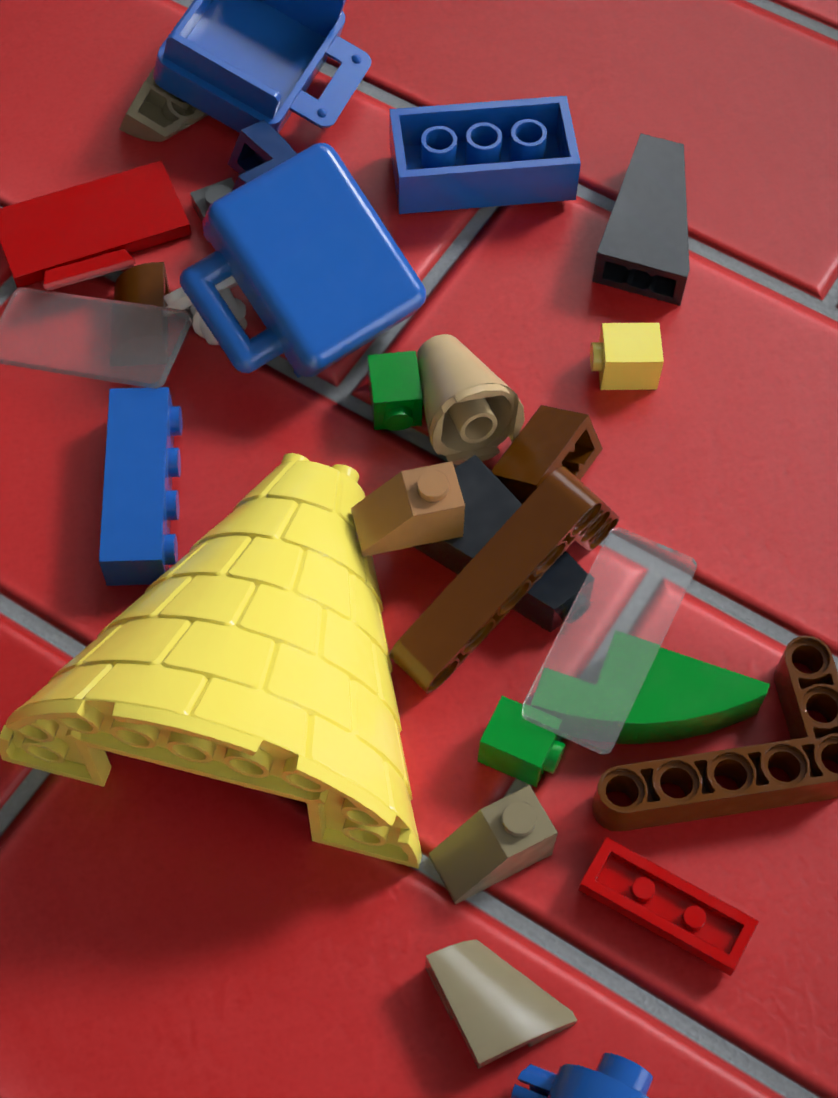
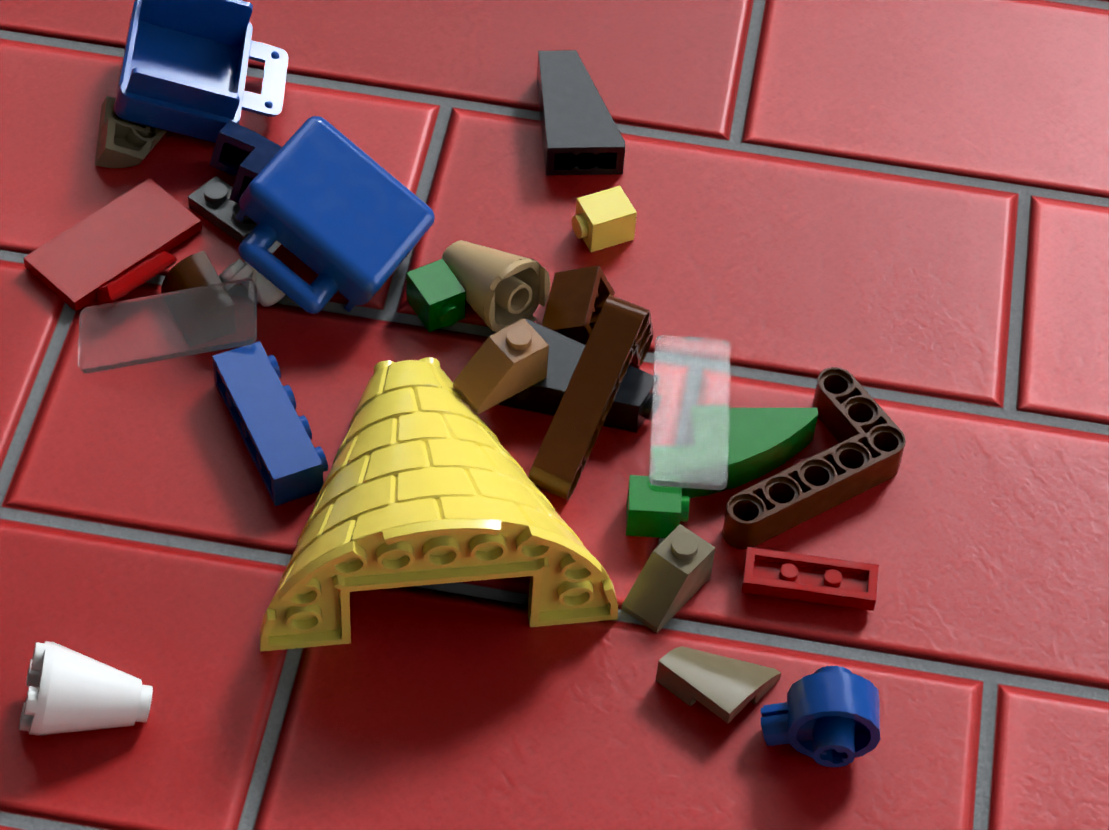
camera: 25 degrees left, 10 degrees down
blue brick [389,96,581,214] -> none

